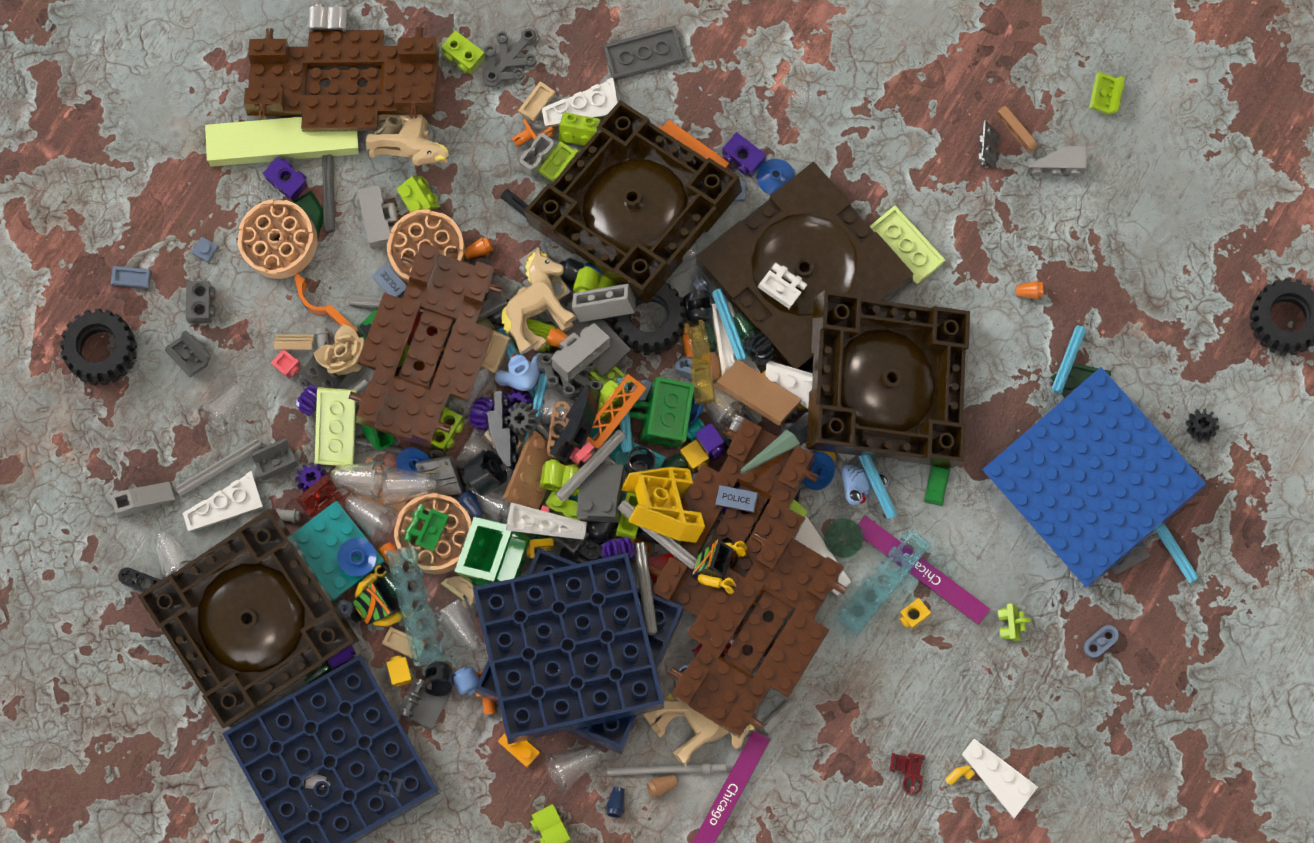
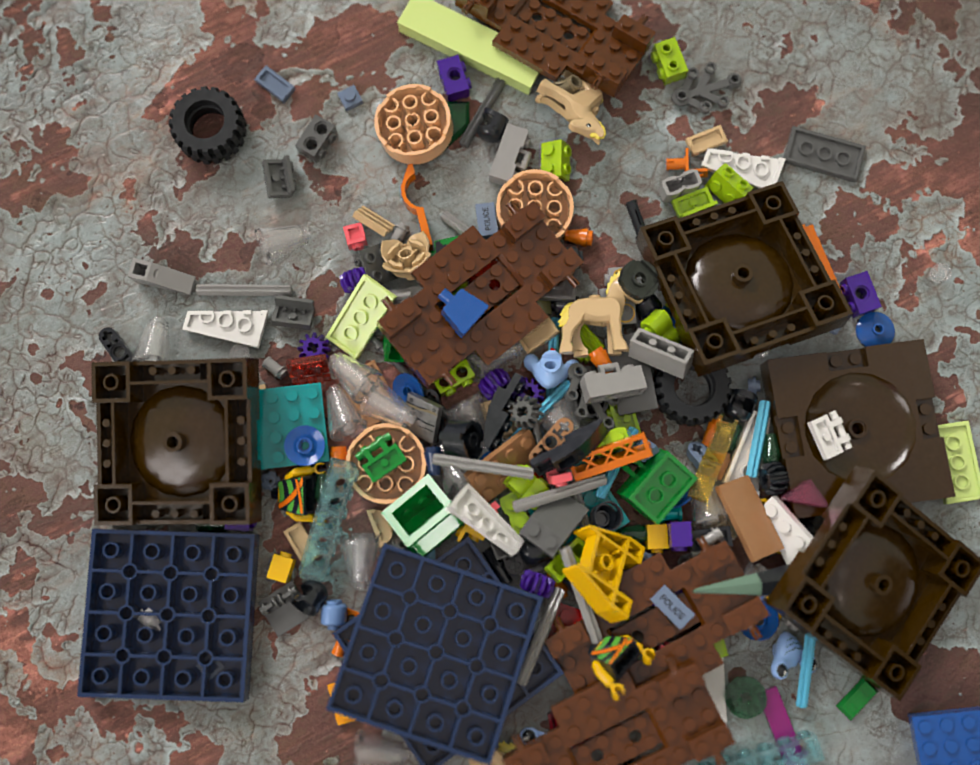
camera: 25 degrees right, 5 degrees up
none -> light grey axle [432,453,534,479]
none -> blue torso [438,288,489,338]
none -> black helmet [477,108,509,143]
none -> pearl dark grey plate [618,260,659,301]
none -> clear pink slope [781,479,828,508]

